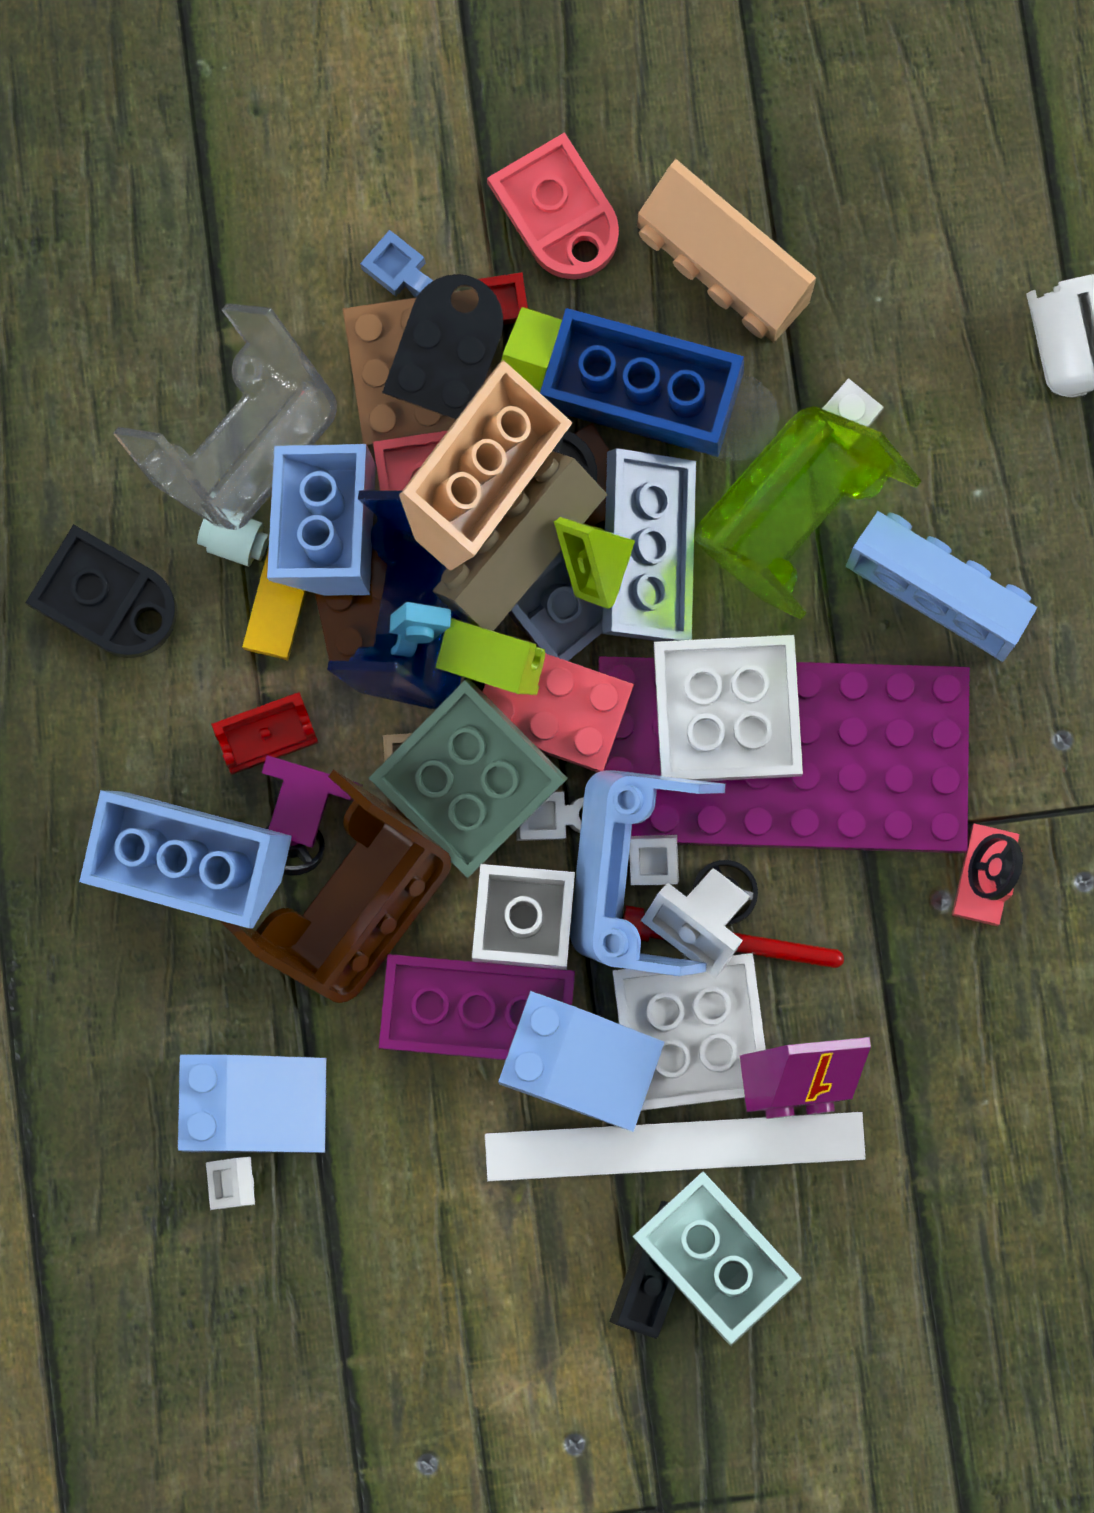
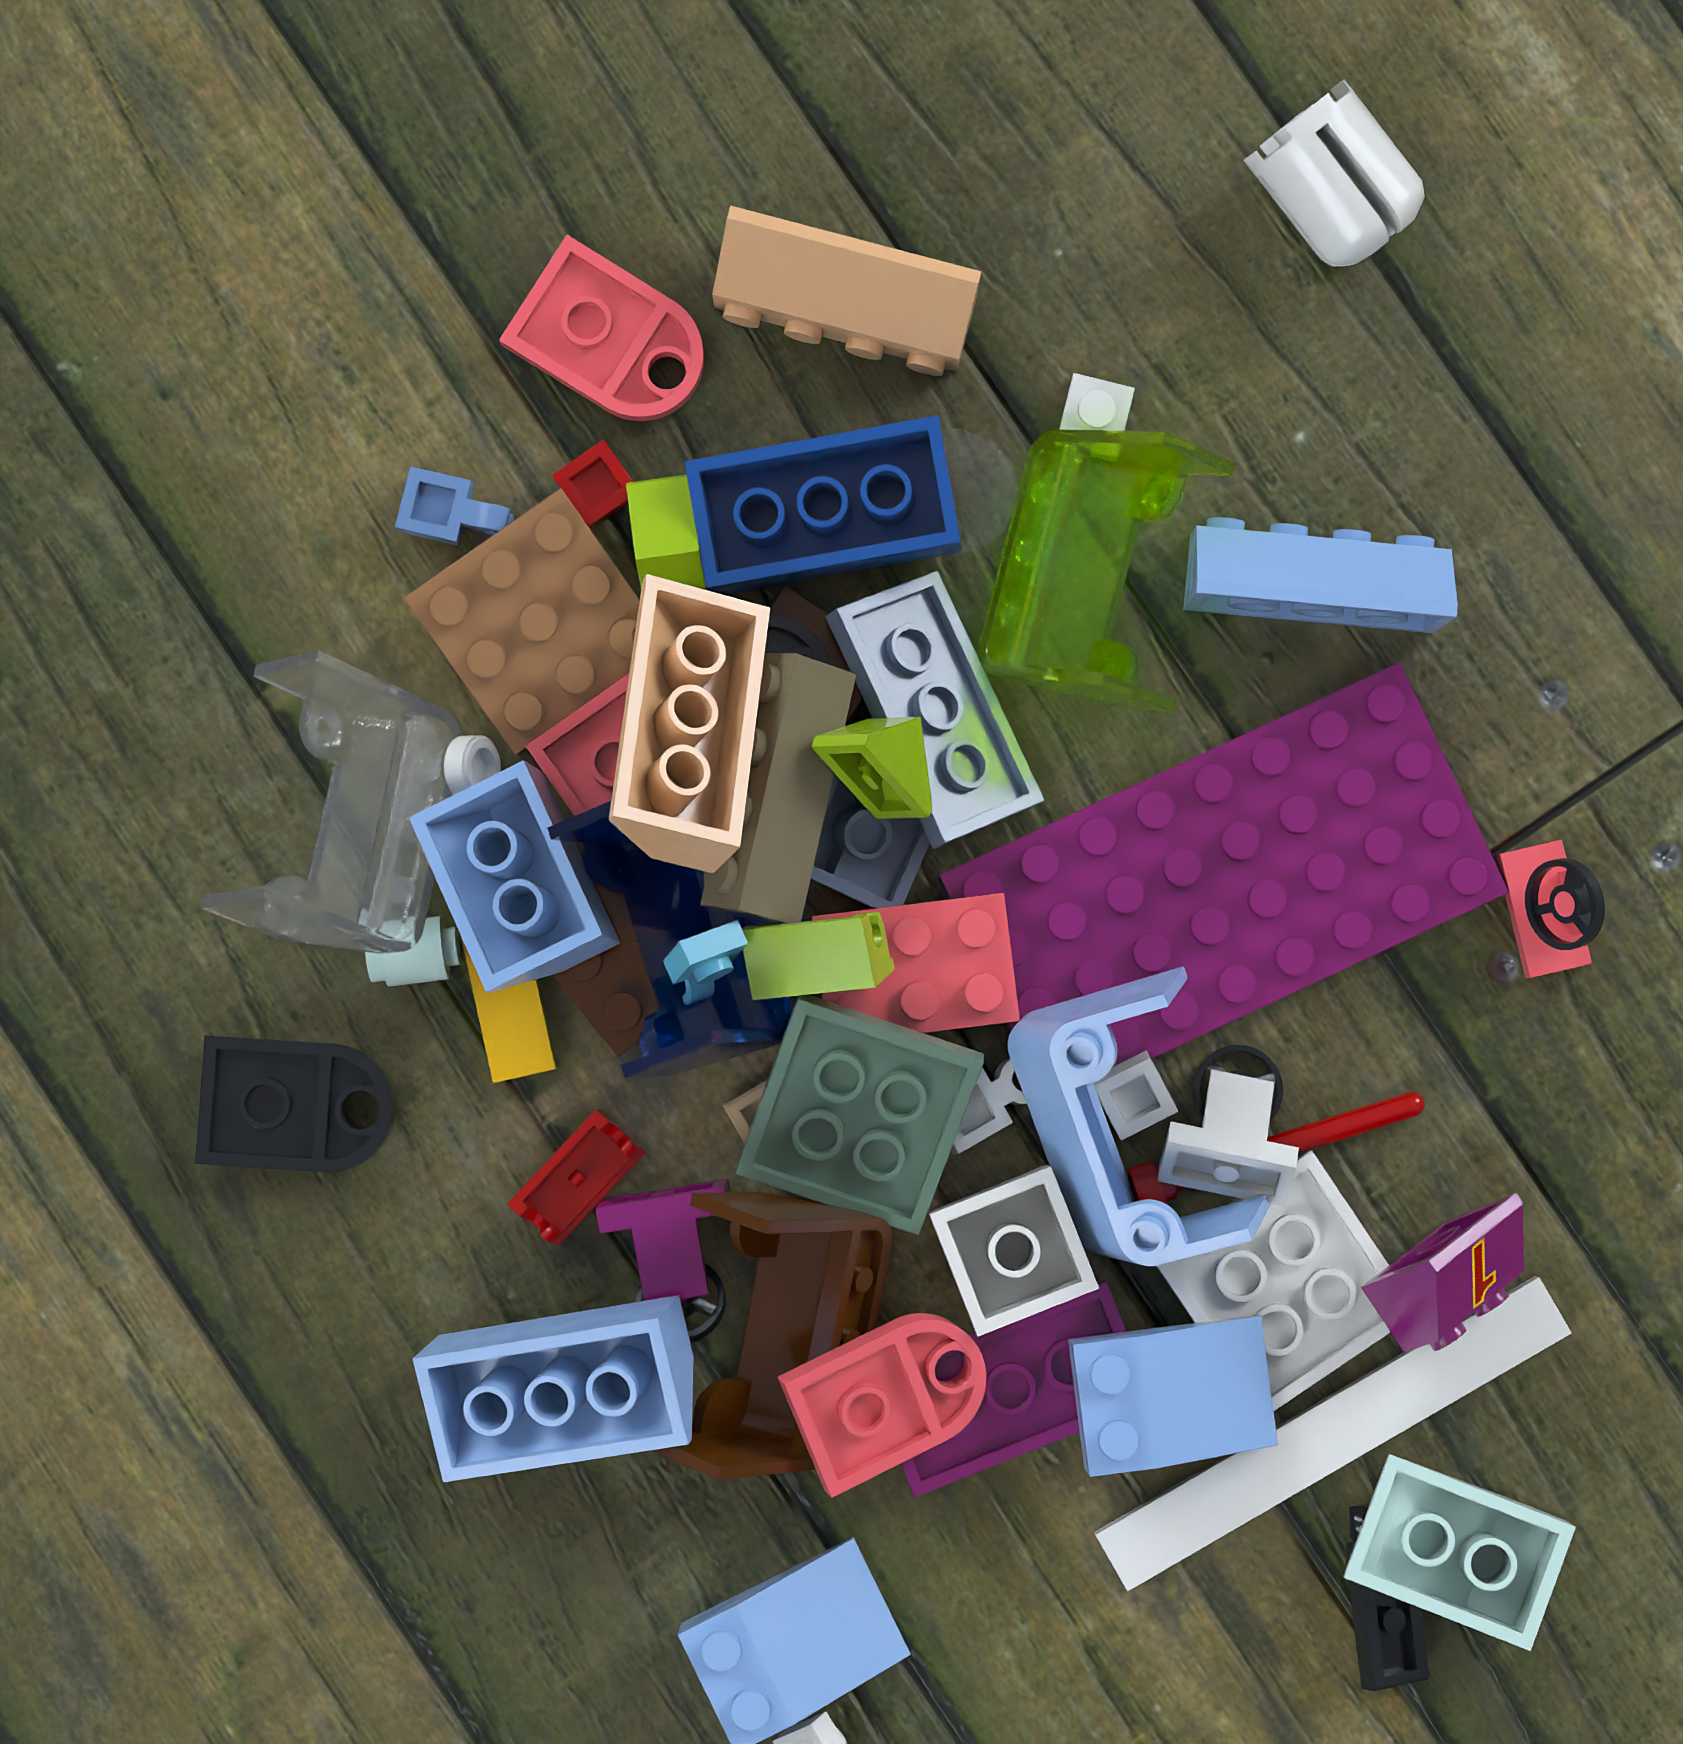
camera: 30 degrees left, 5 degrees up
black plate [382,274,503,420] -> none
white plate [654,635,803,781] -> none
none -> white tile [444,735,501,795]
none -> coral plate [777,1313,986,1498]

